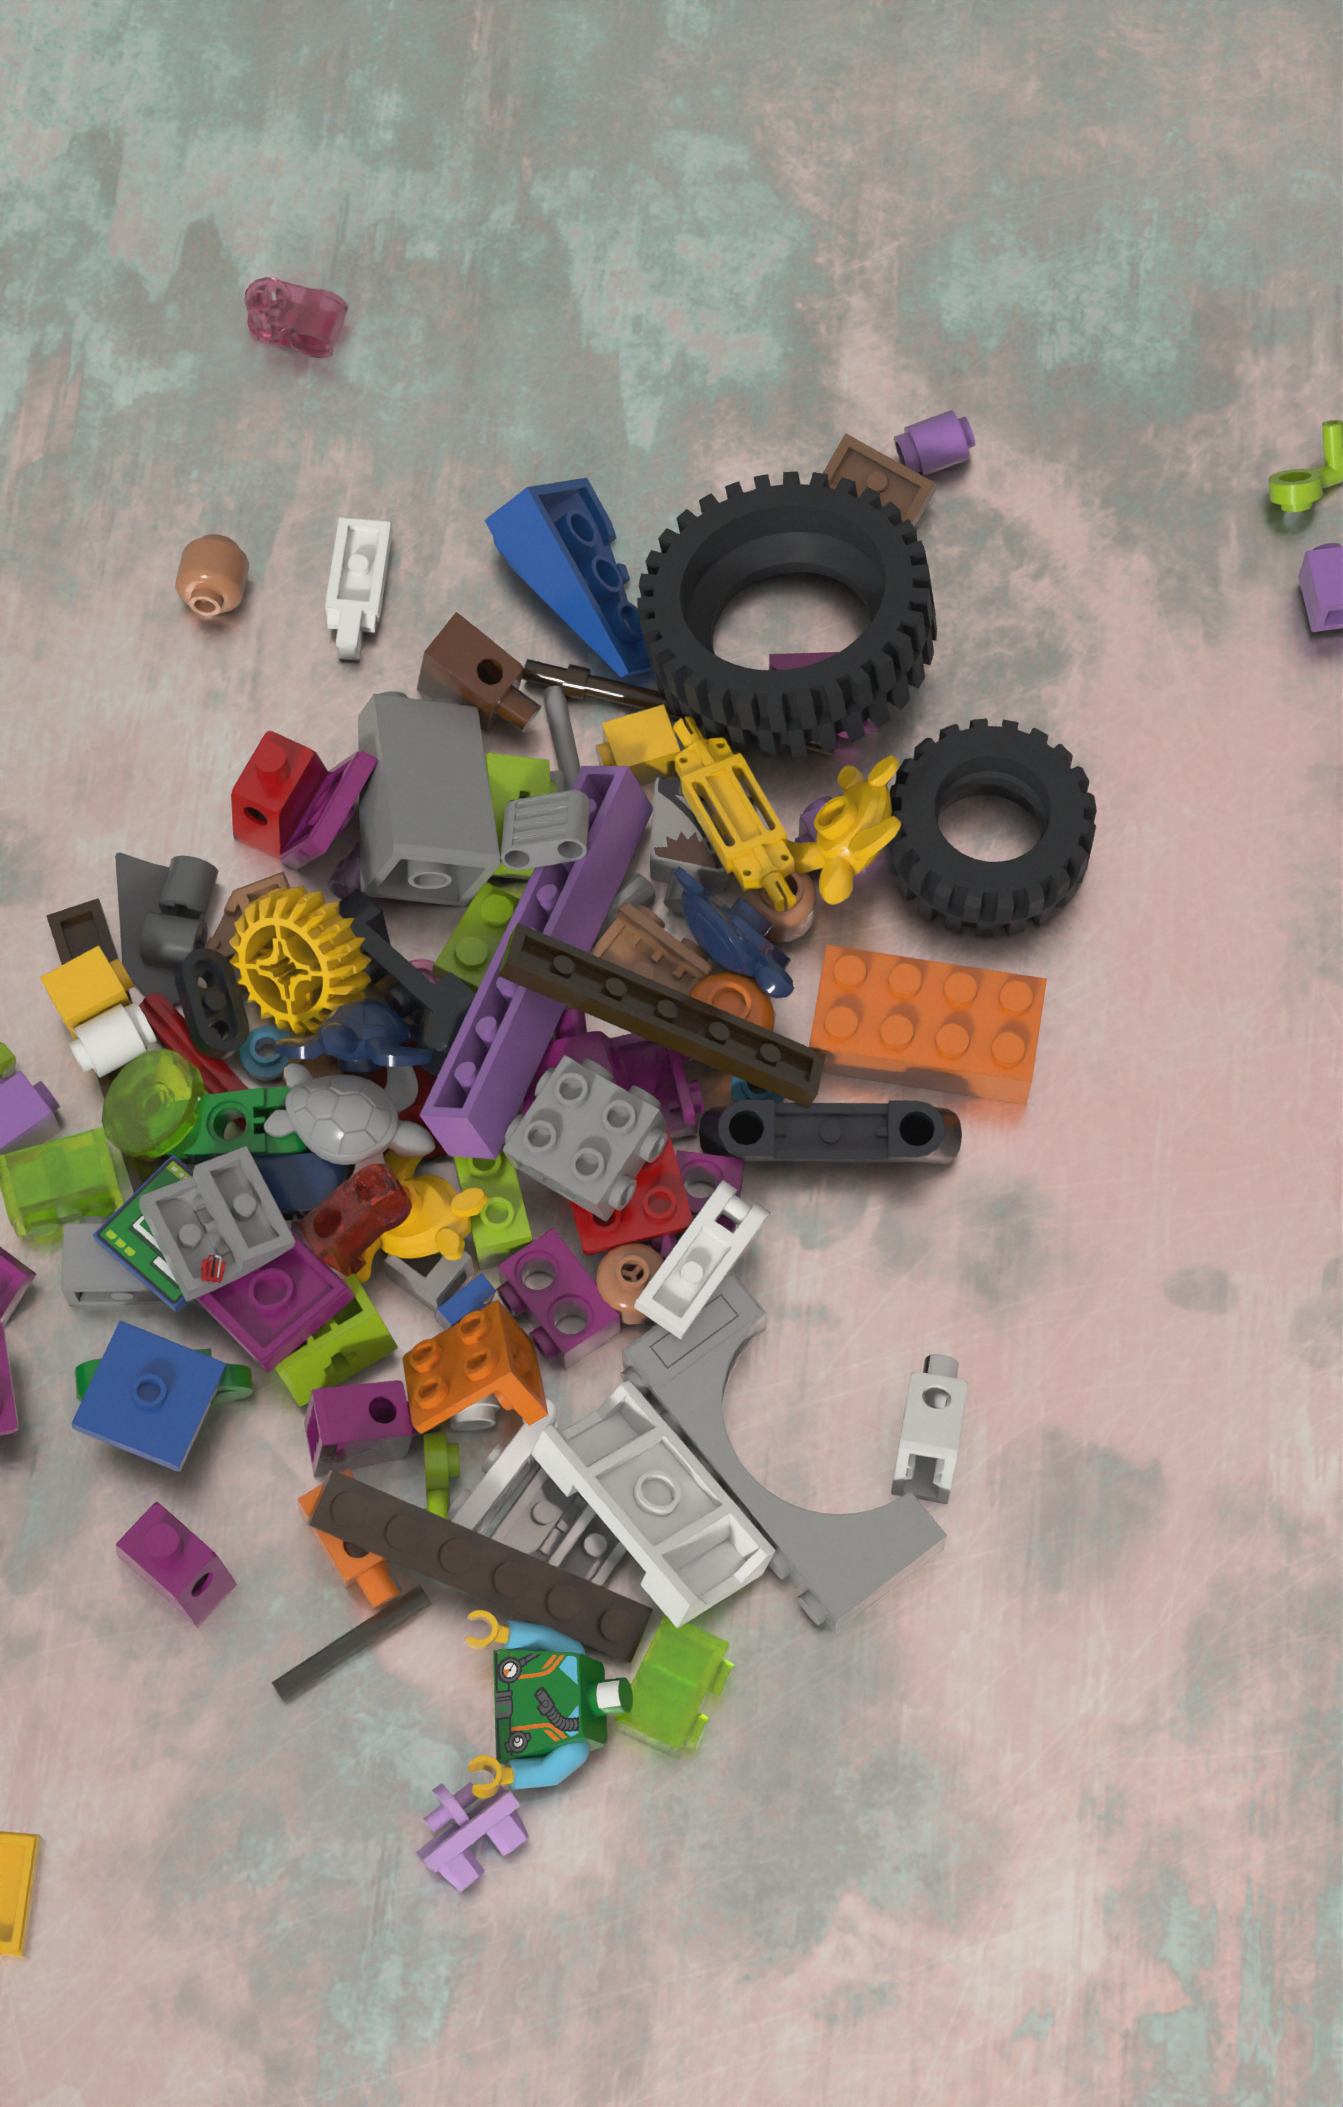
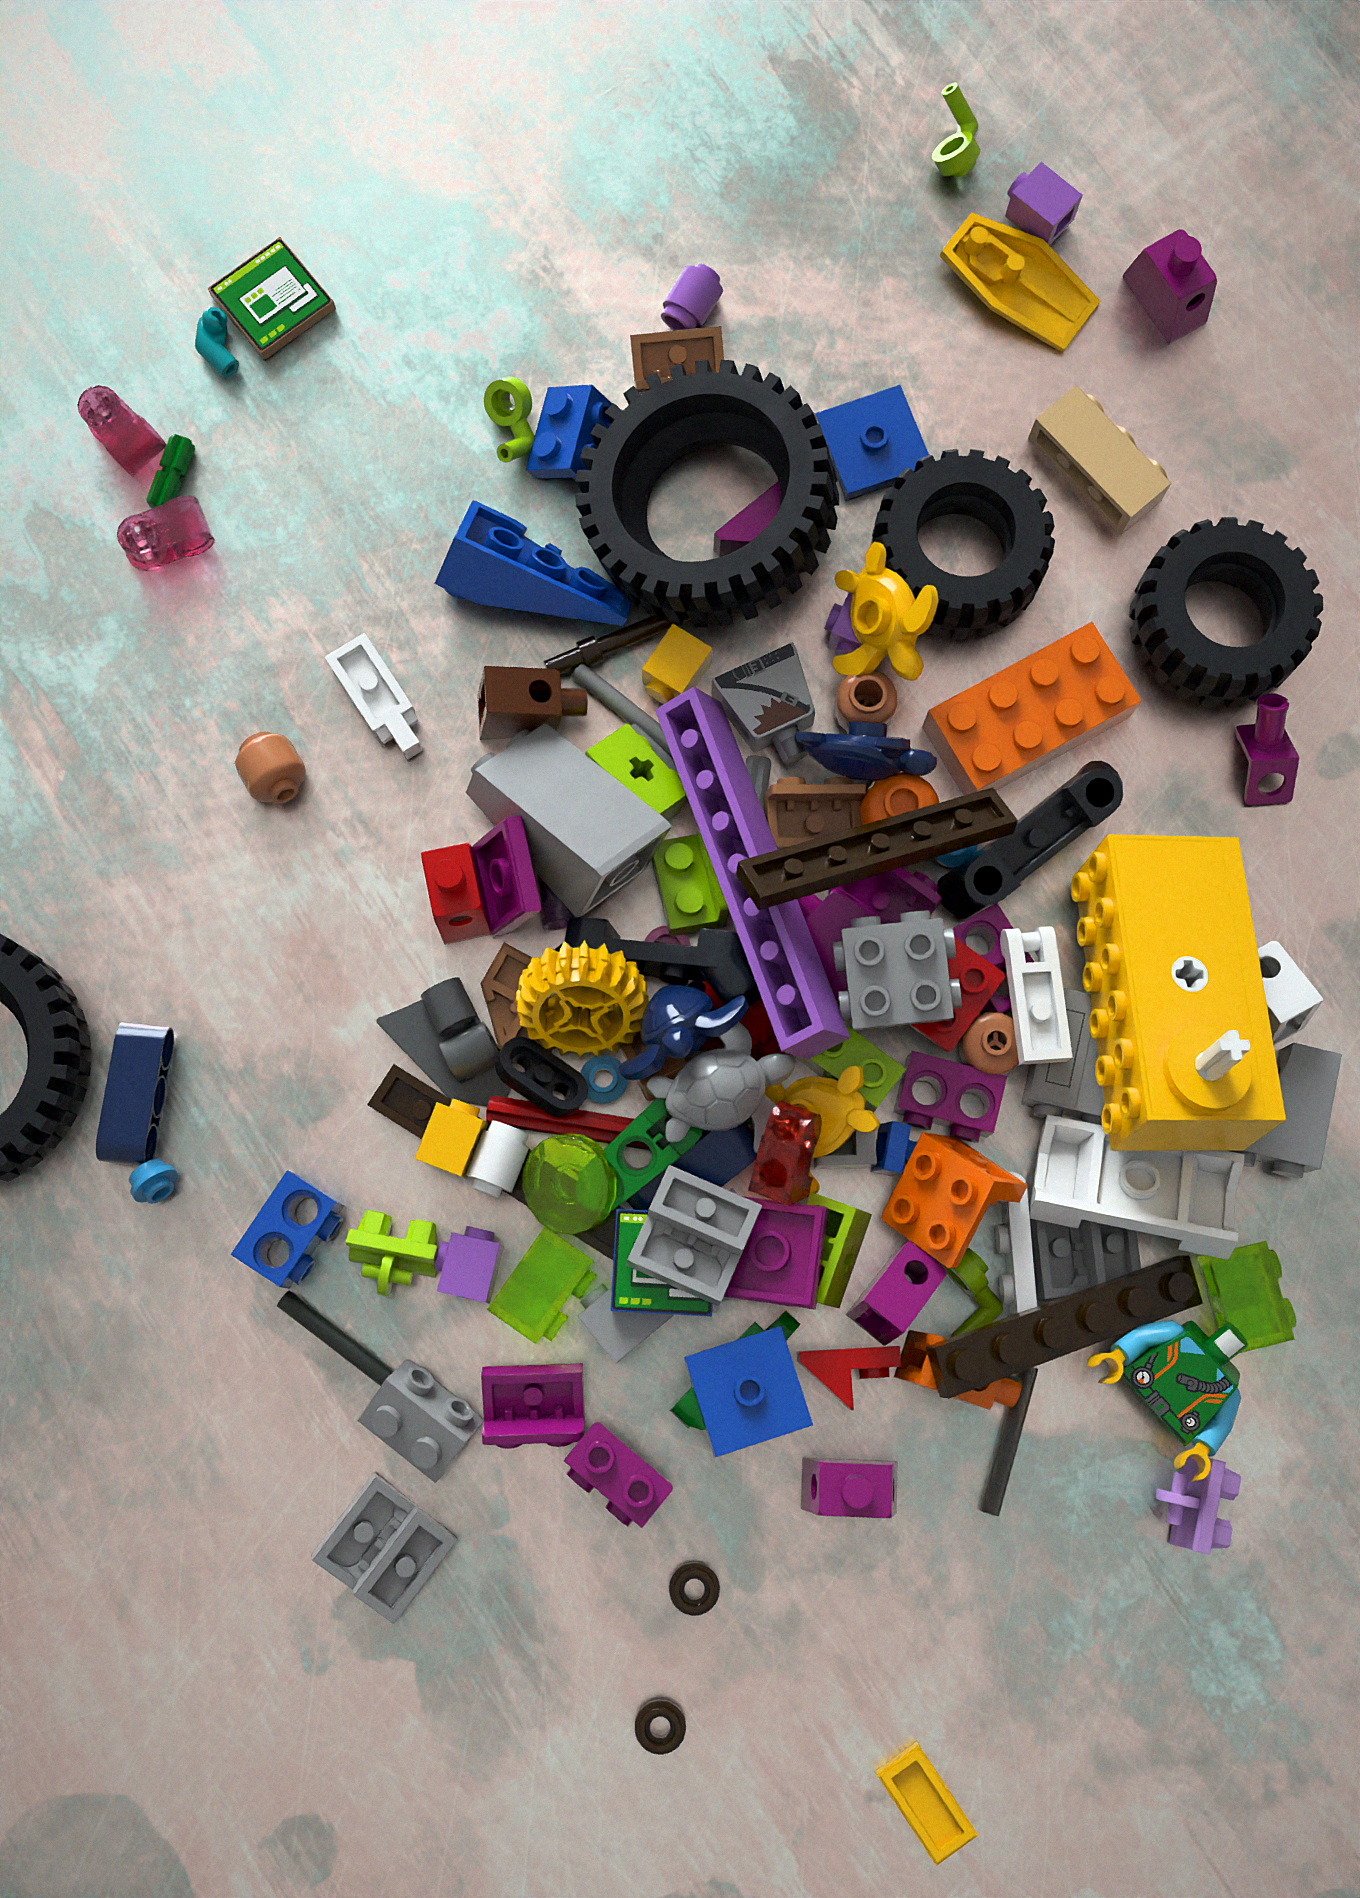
camera: 40 degrees left, 10 degrees up
red piece [201,1255,226,1283] -> none
light grey piece [500,790,590,870] -> none
yellow piece [673,716,797,912] -> none
none -> clear pink piece [77,385,166,476]
none -> green piece [146,434,195,513]
none -> teal arm [195,307,239,378]
none -> tile [208,237,336,361]
none -> lime plate [484,377,535,463]
none -> blue bracket [526,384,612,480]
none -> red slope [796,1346,902,1411]
none -> blue plate [815,385,929,500]
none -> yellow piece [939,212,1101,352]
none -> tan brick [1028,385,1171,535]
none -> yellow piece [1071,834,1286,1151]
none -> black tyre [1129,517,1324,708]
none -> magenta bracket [1236,694,1300,805]

